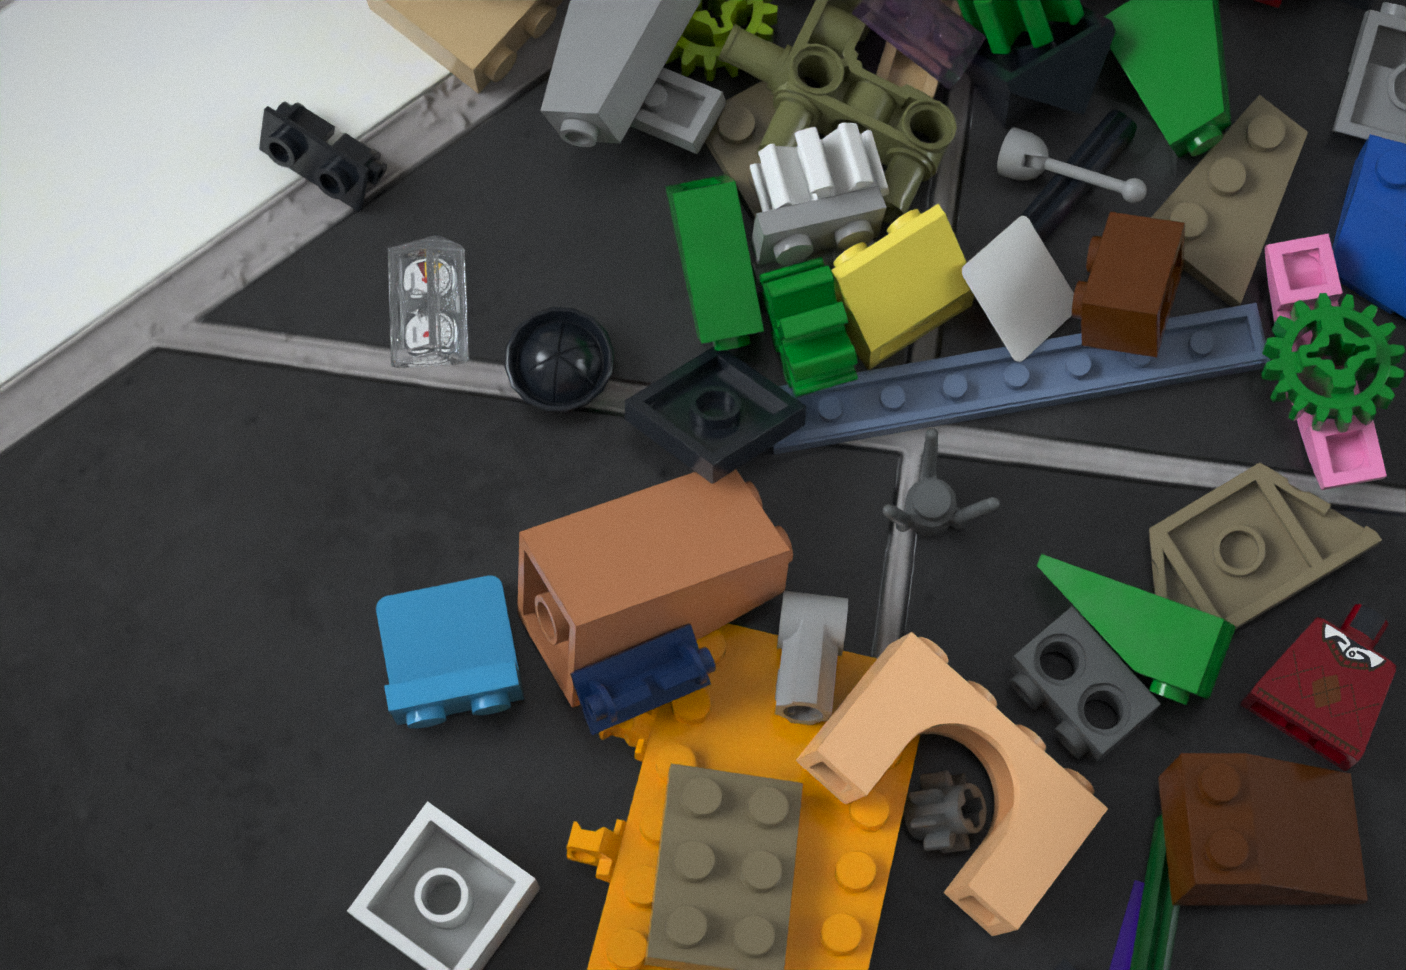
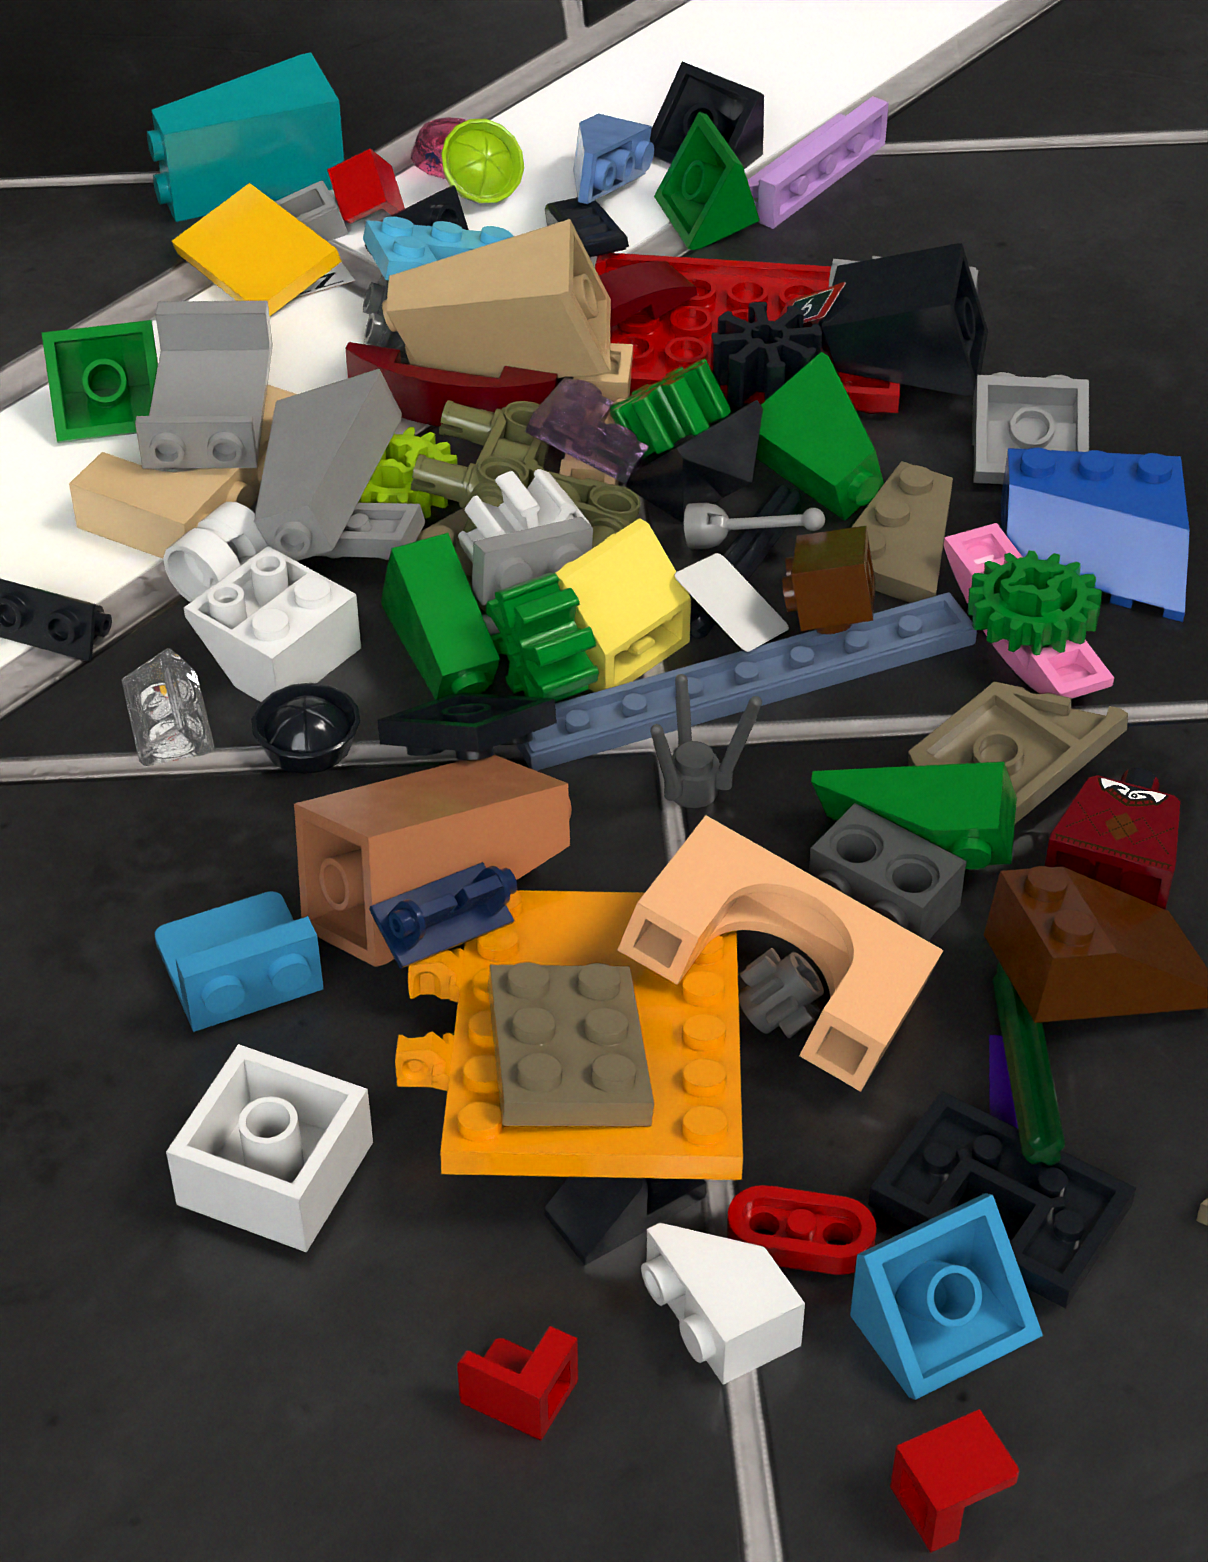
camera: 15 degrees left, 30 degrees down
light grey piece [775,590,848,725] -> none
none -> white wheel [163,502,267,603]
none -> white slope [184,546,361,702]

